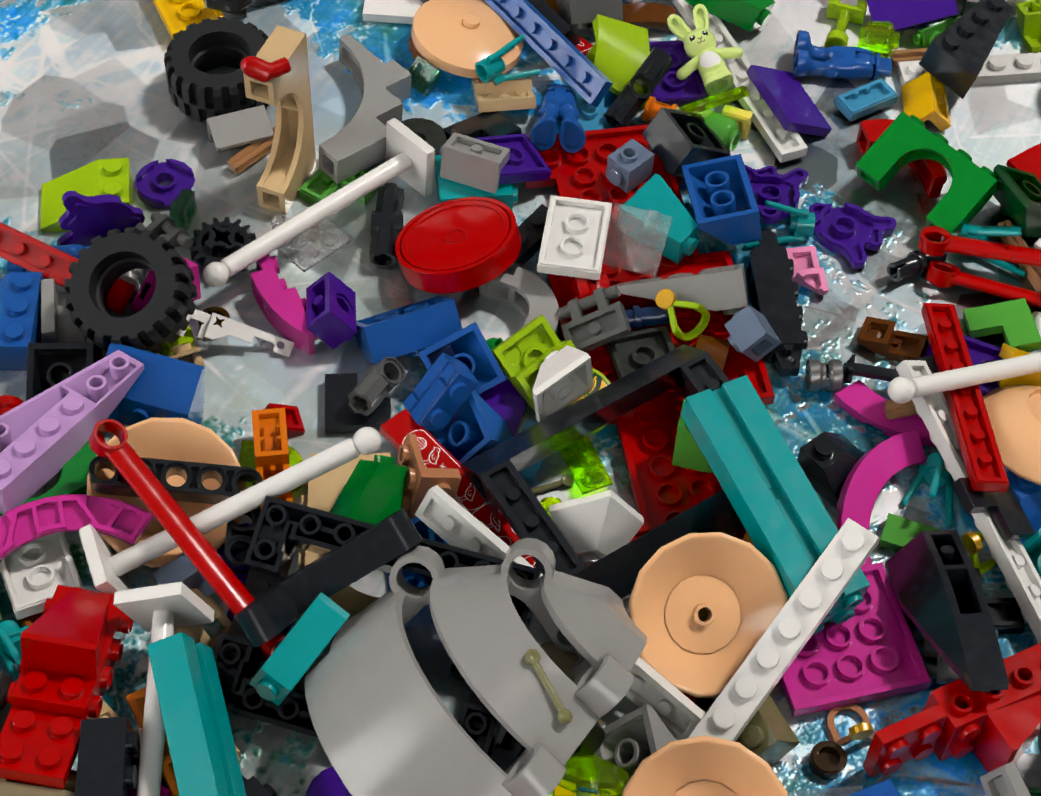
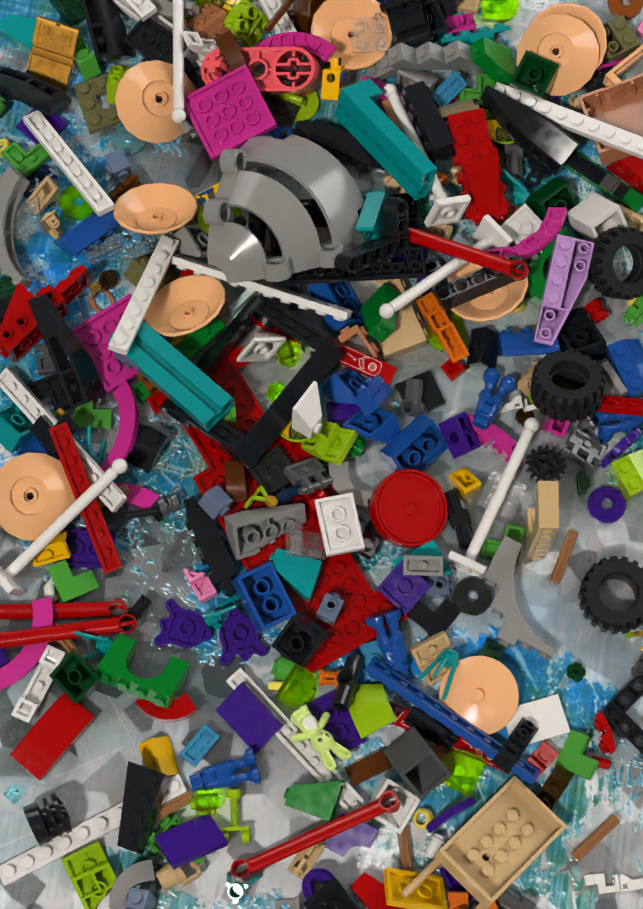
camera: 160 degrees right, 20 degrees up
light grey panel [207,105,274,151] -> none
red arm [240,56,291,83] -> none
olive hinge [524,649,573,724] -> none
reddish brown slope [857,316,929,362] -> none
none -> yellow slope [448,467,482,501]
none -> black panel [466,327,498,369]
none -> blue piece [472,368,518,430]
none -> dark green plate [566,662,586,682]

